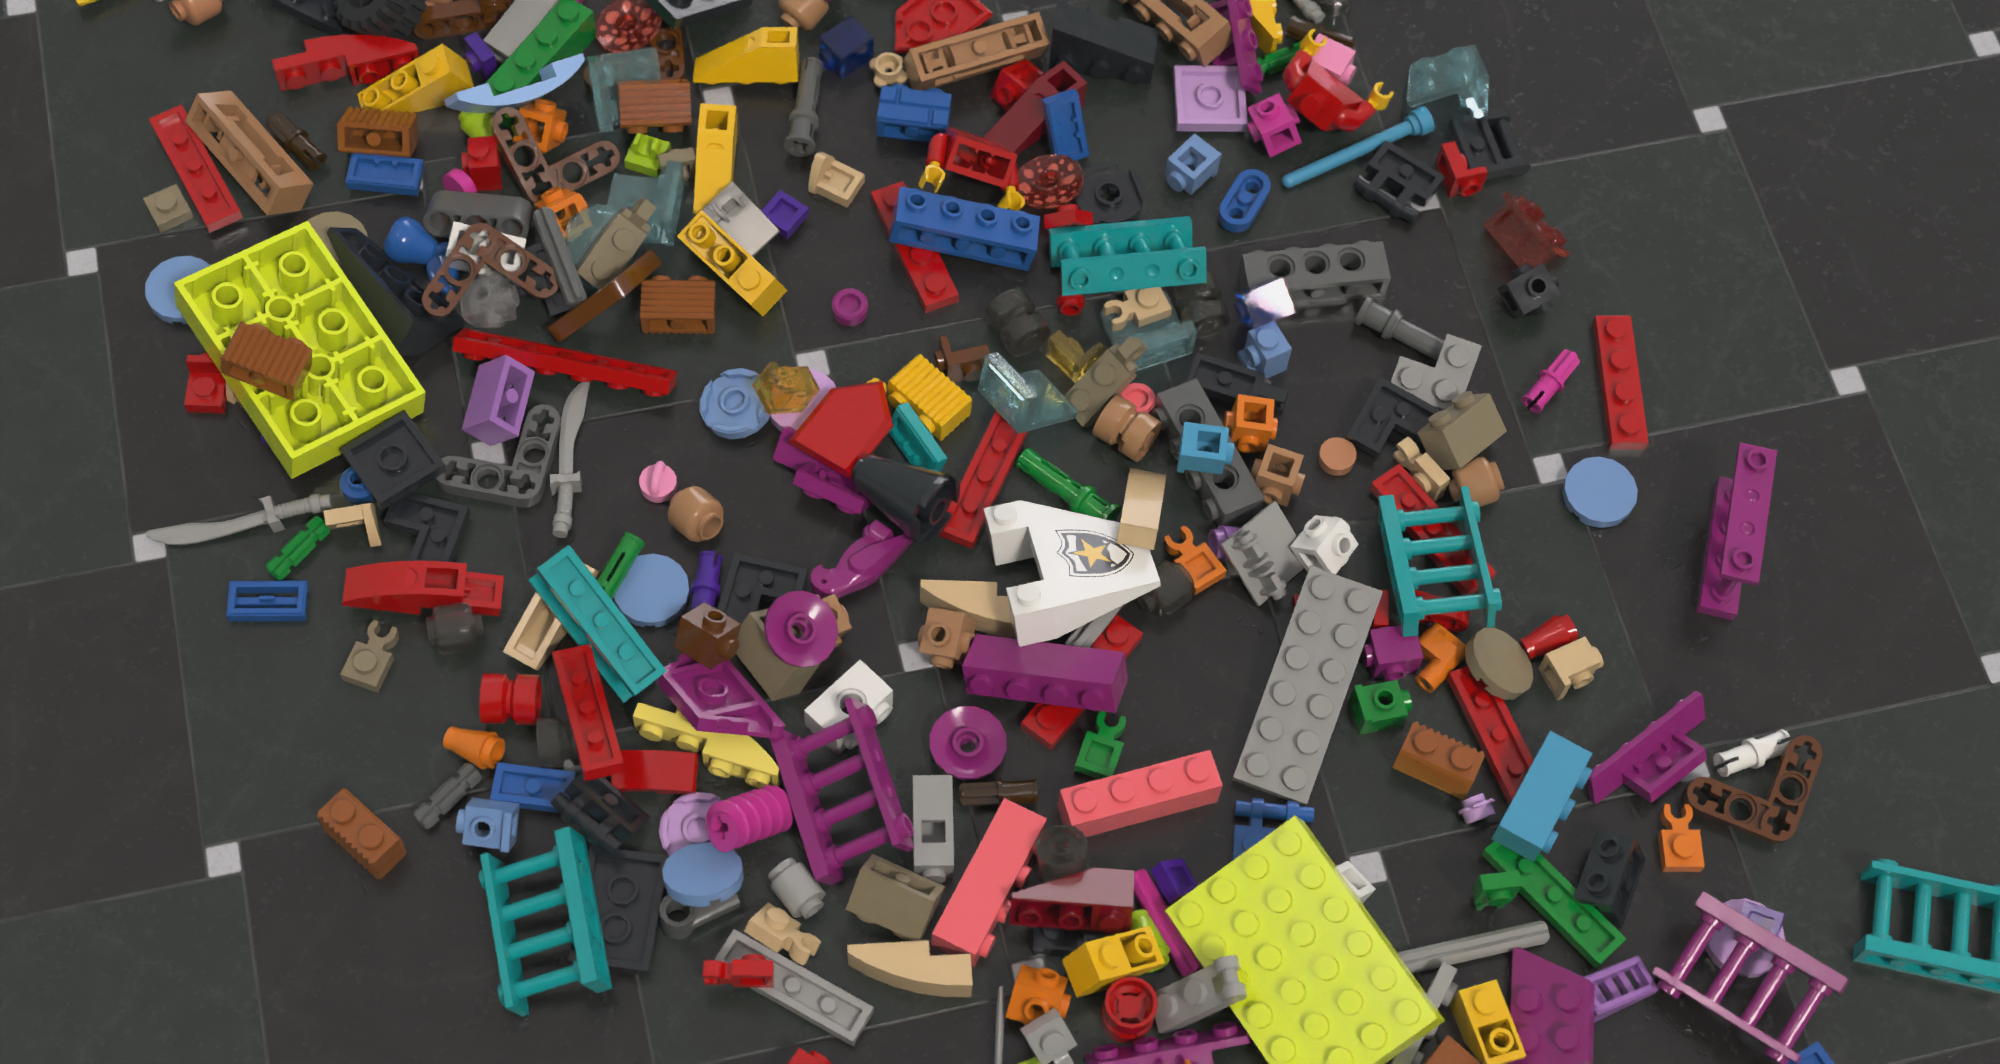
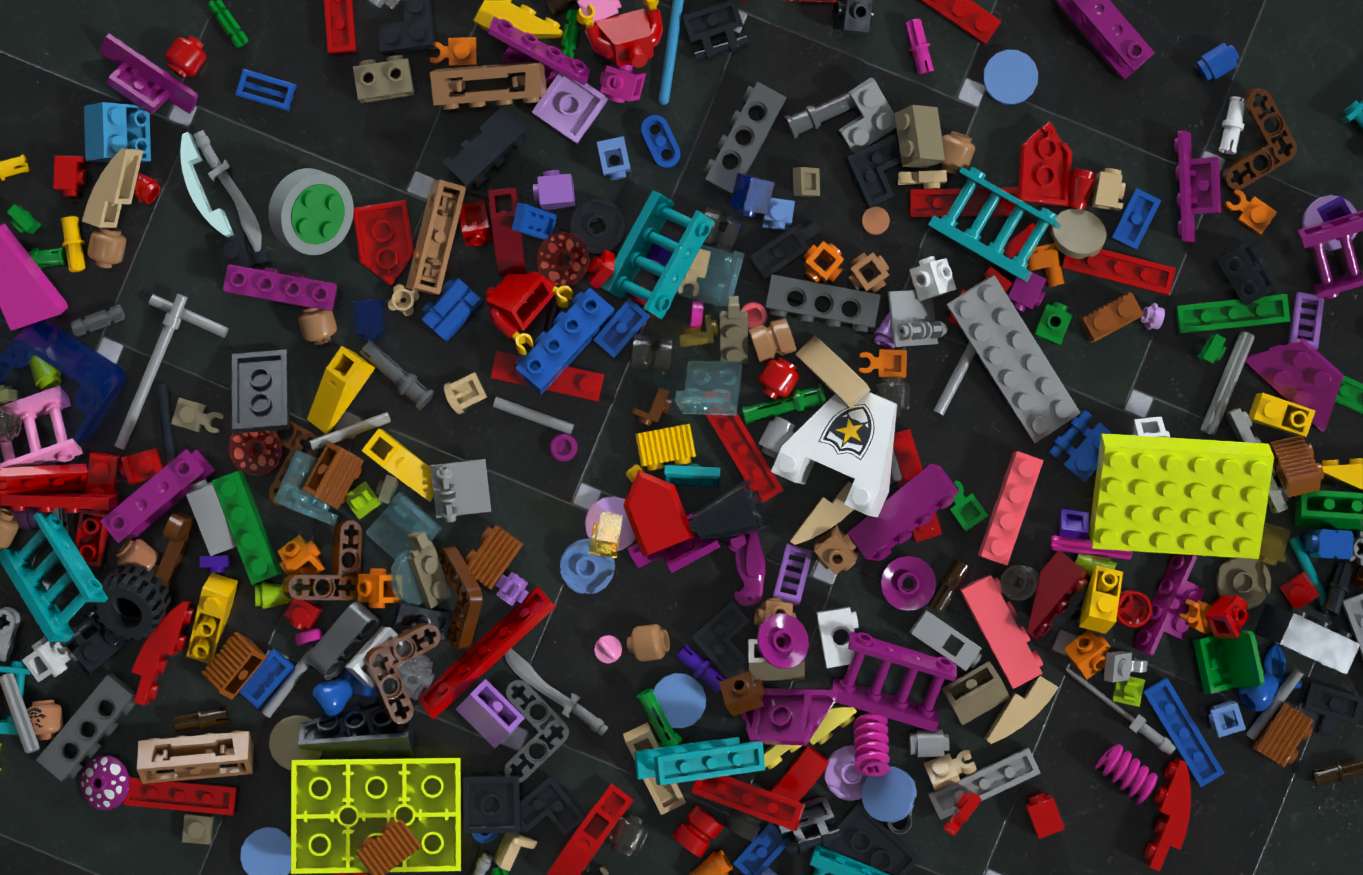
camera: 45 degrees left, 25 degrees up
light blue slope [444,53,585,113] -> none
dark grey axle [533,206,587,307] -> none
yellow slope [677,210,788,316] -> none
dark purple plate [761,190,809,240] -> none
light grey plate [1155,955,1247,1034] -> none
dark azure brick [1177,422,1234,475] -> none
dark azure brick [1491,731,1593,862] -> none
none -> dark grey brick [36,673,136,782]
none -> magenta dish [80,755,130,810]
none -> light grey bar [261,645,314,718]
none -> light grey bar [309,412,391,451]
none -> light grey bar [493,397,574,435]
none -> medium lavender gear [495,571,529,606]
none -> medium lavender brick [533,170,576,210]
none -> blue plate [593,298,650,358]
none -> dark pink tile [688,301,703,329]
none -> red head [758,356,799,400]
none -> light grey brick [758,416,795,458]
none -> medium lavender slope [773,544,813,607]
none -> dark tan plate [792,167,820,197]
none -> light grey bar [933,342,976,416]
none -> red tile [1018,121,1072,207]
none -> blue plate [1111,188,1161,250]
none -> blue brick [1196,43,1240,81]

